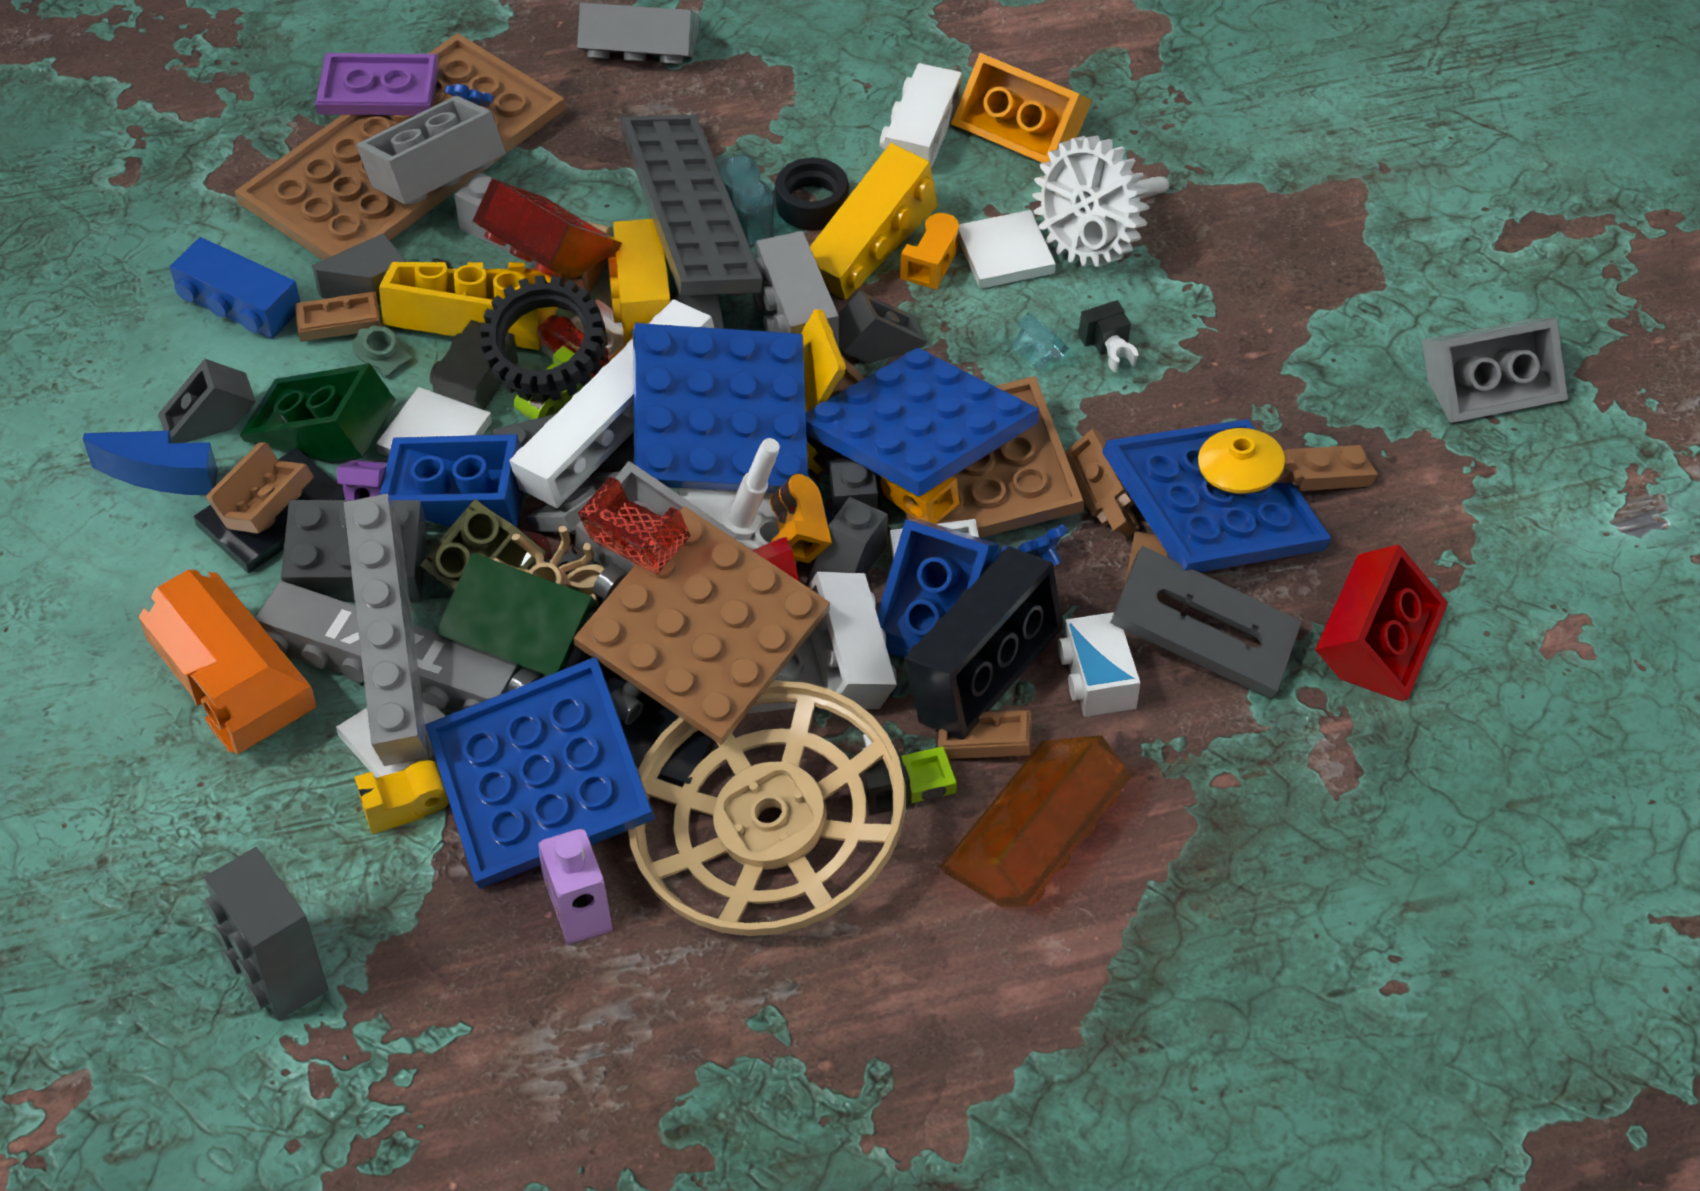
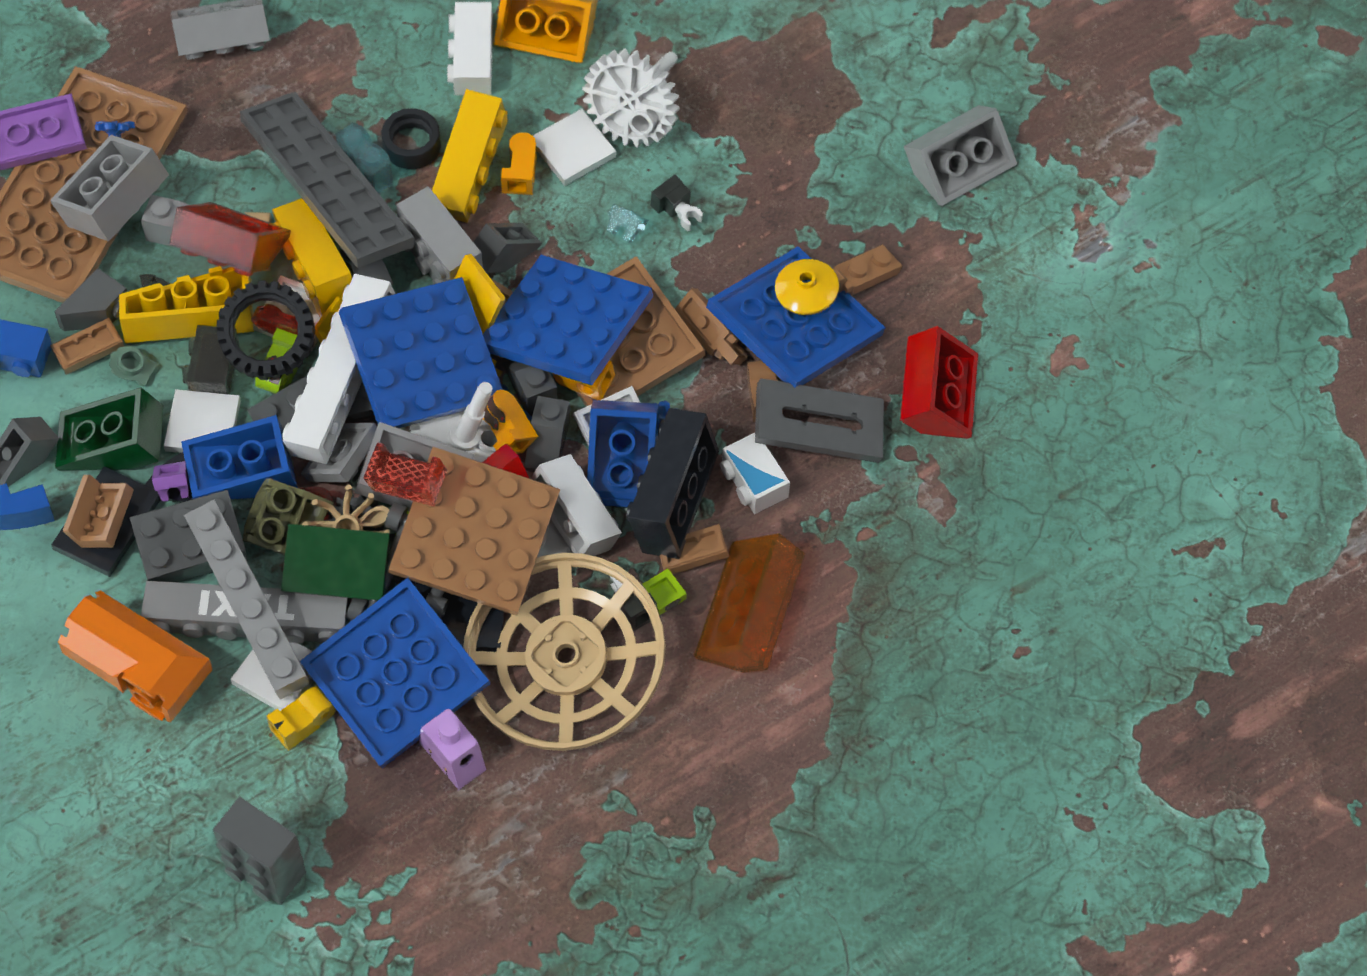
camera: 20 degrees left, 10 degrees up
blue plant [1018,524,1068,566] -> none

